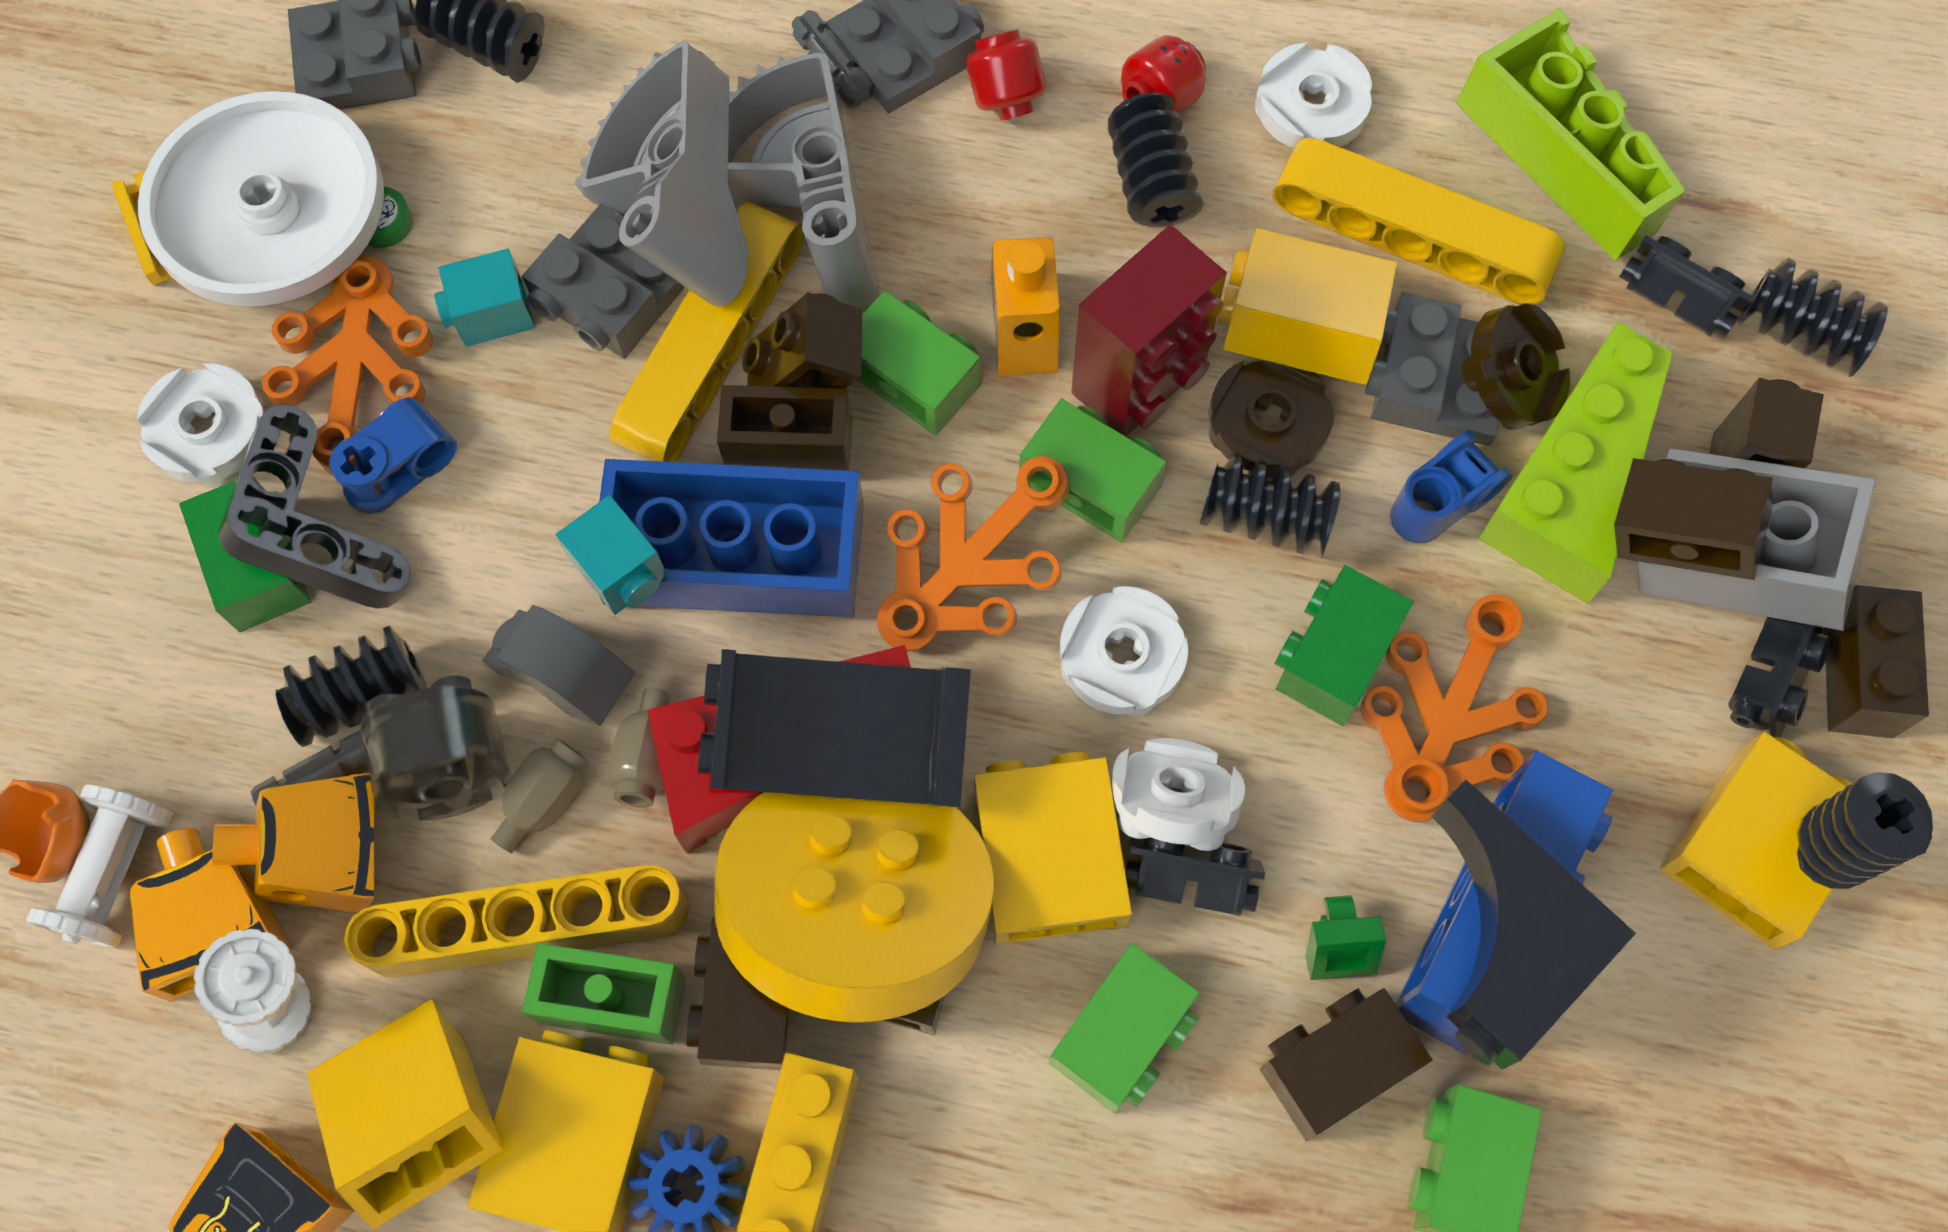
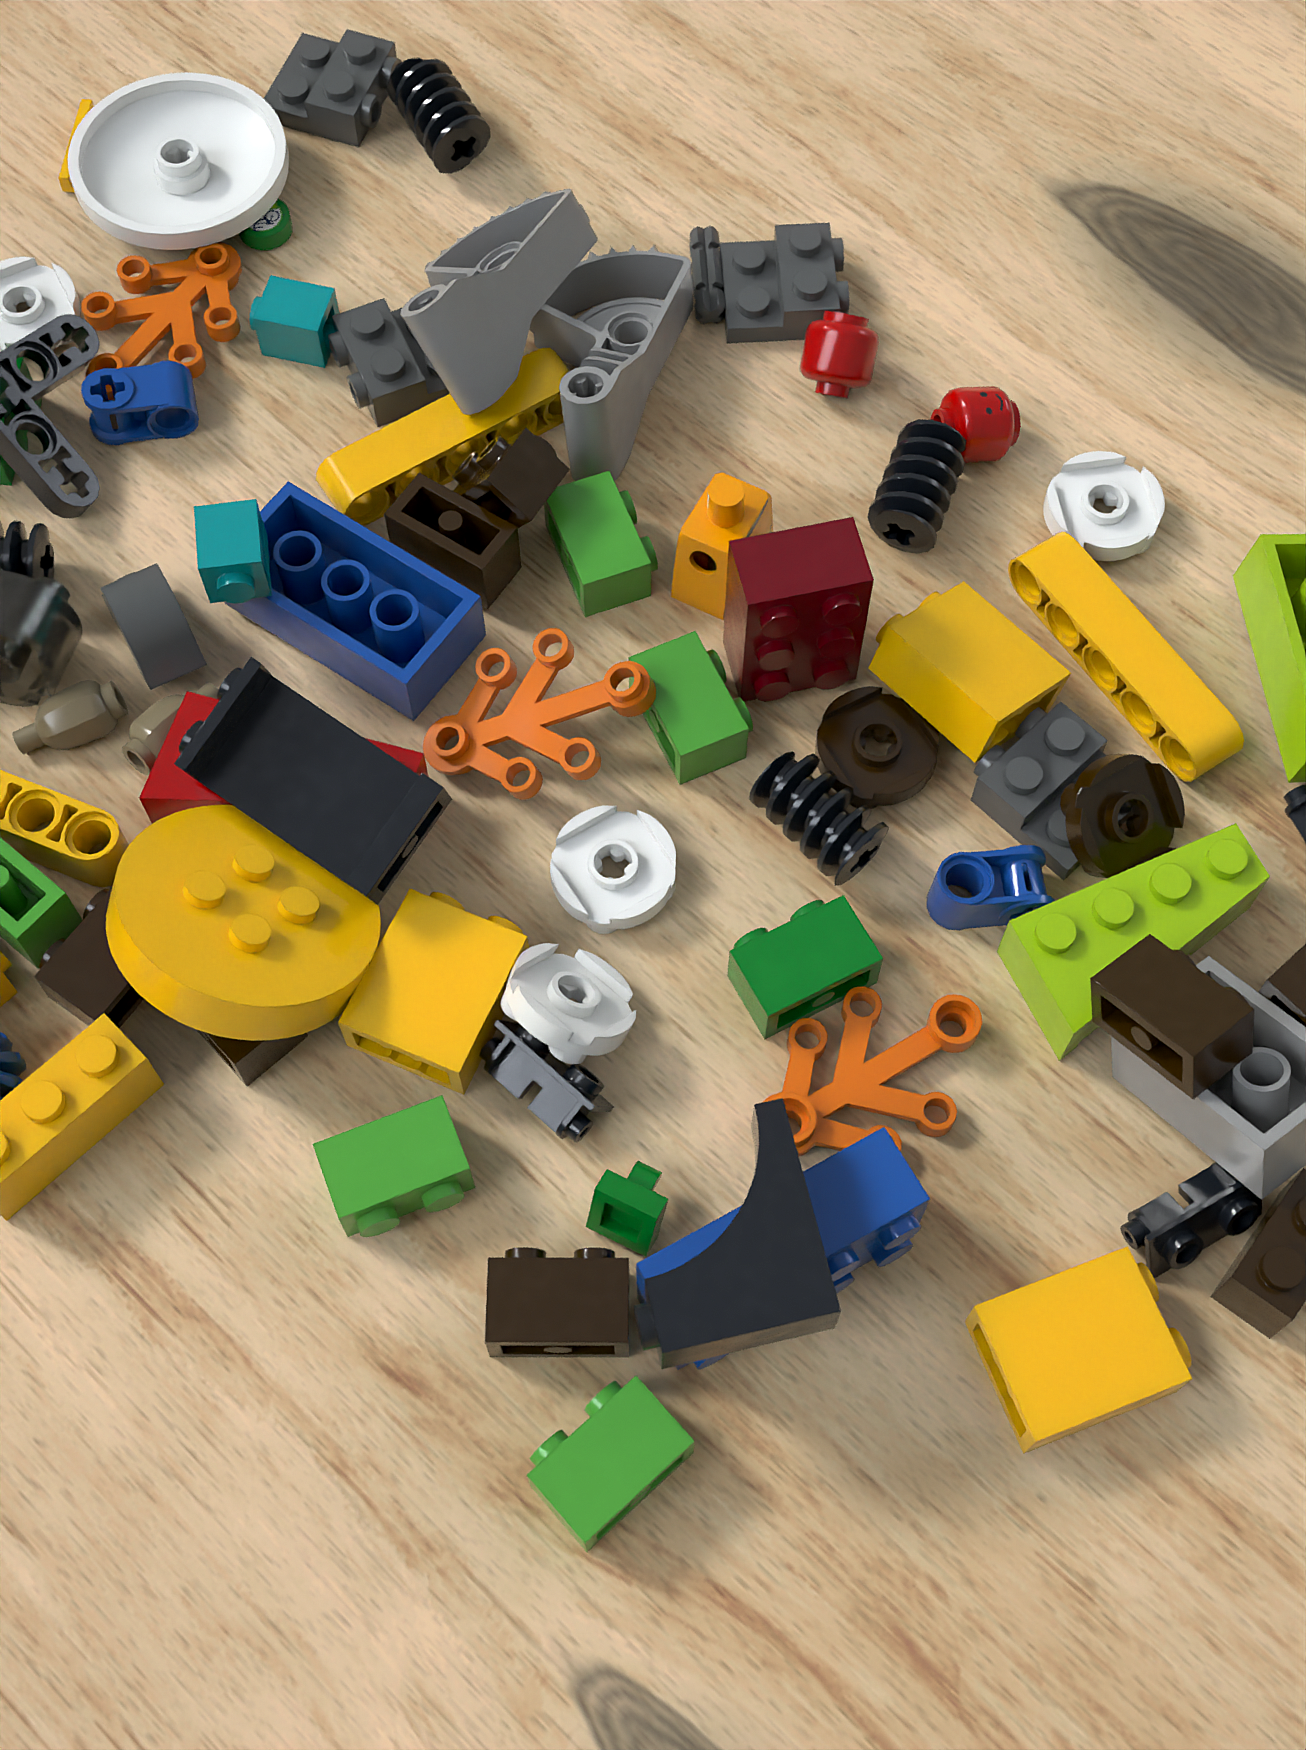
camera: 30 degrees right, 5 degrees down
black piece [1797,772,1933,889] -> none

